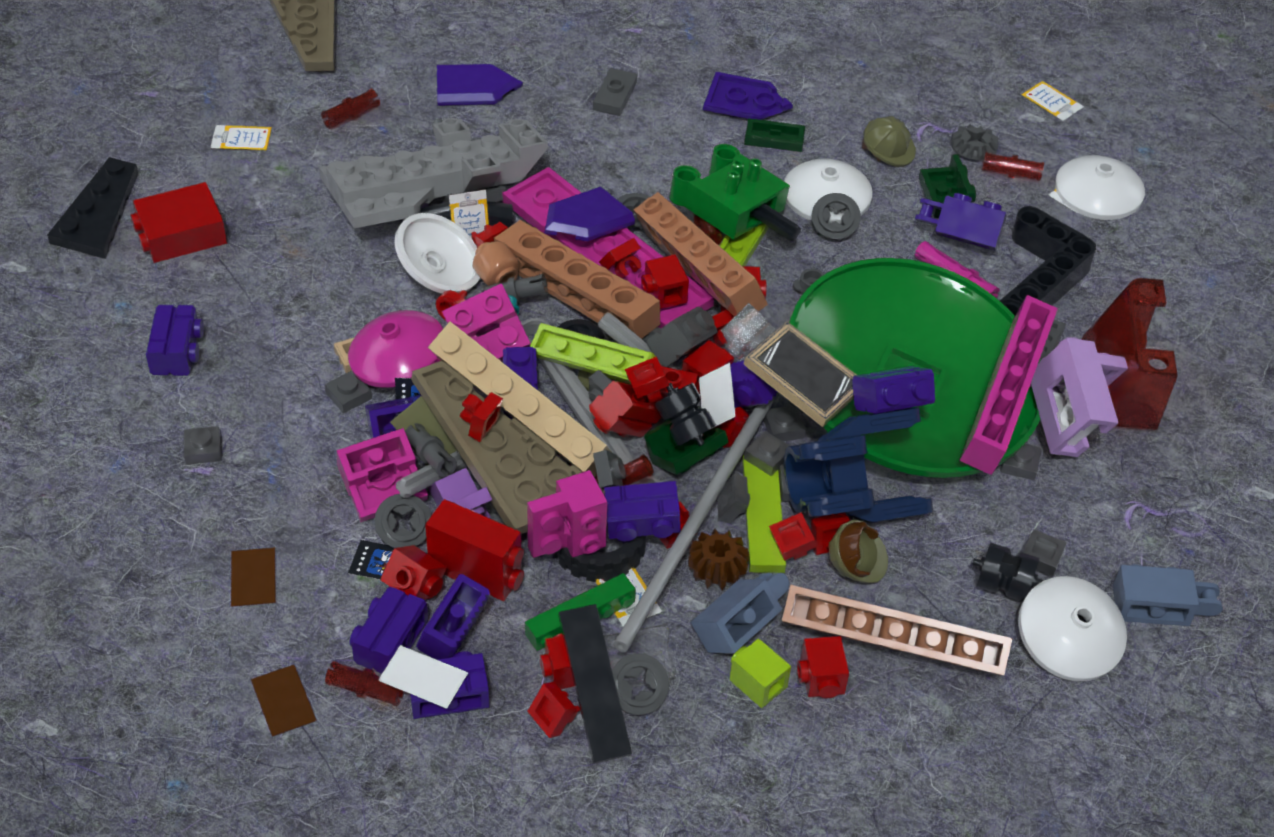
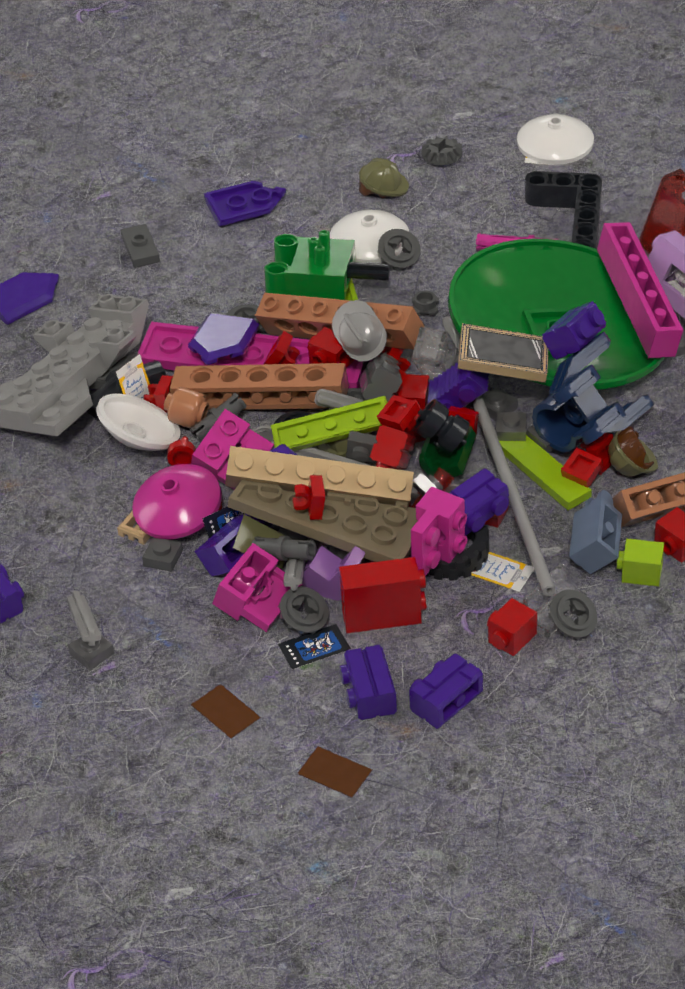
camera: 30 degrees left, 5 degrees down
clear red pin [325,661,405,707] -> none
white sticker [378,645,468,708] -> none
red brick [380,545,447,600] -> none
dark purple brick [416,574,490,659] -> none
green piece [525,573,636,651] -> none
red tile [527,681,580,738] -> none
black tile [558,604,632,764] -> none
reddish brown gear [688,528,749,590] -> none
white sticker [699,363,735,428] -> none
flat silver plate [718,473,750,524] -> none
dark green tile [744,118,806,152] -> none
dark purple brick [915,193,1006,251] -> none
dark green bracket [919,154,976,218] -> none
clear red pin [982,152,1044,181] -> none
white sticker [1021,81,1084,121] -> none
none -> light grey axle [67,591,101,646]
none -> light grey piece [332,300,387,362]

